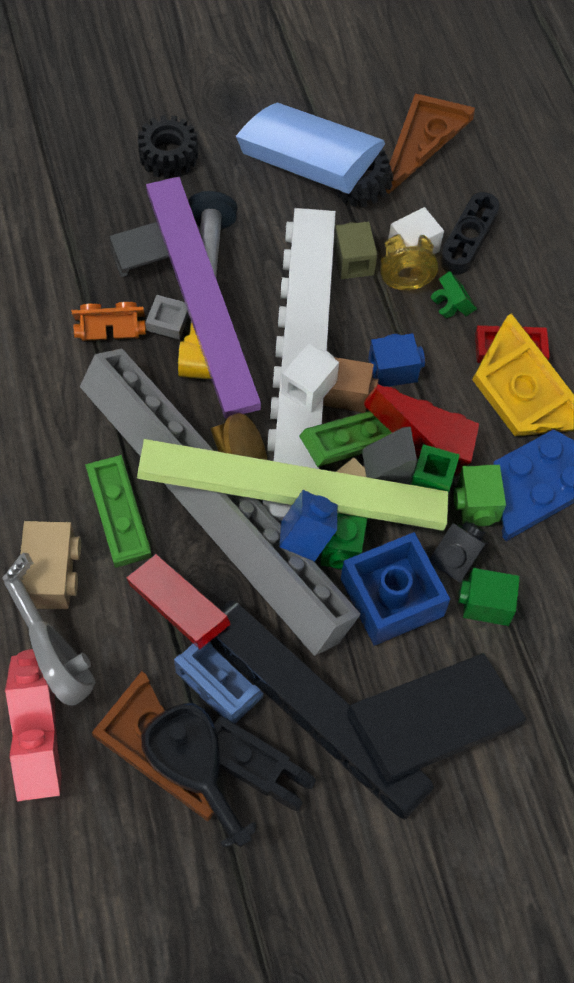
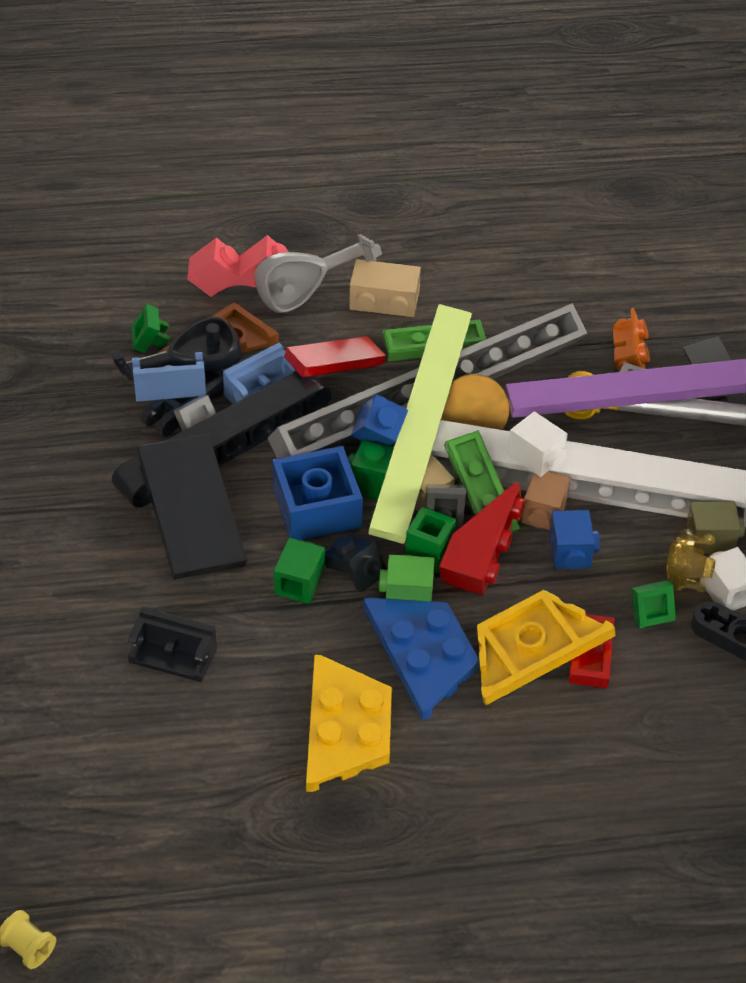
camera: 100 degrees right, 15 degrees down
none -> green tile [131,304,170,353]
none -> medium blue hinge [132,352,206,402]
none -> light grey plate [173,395,216,431]

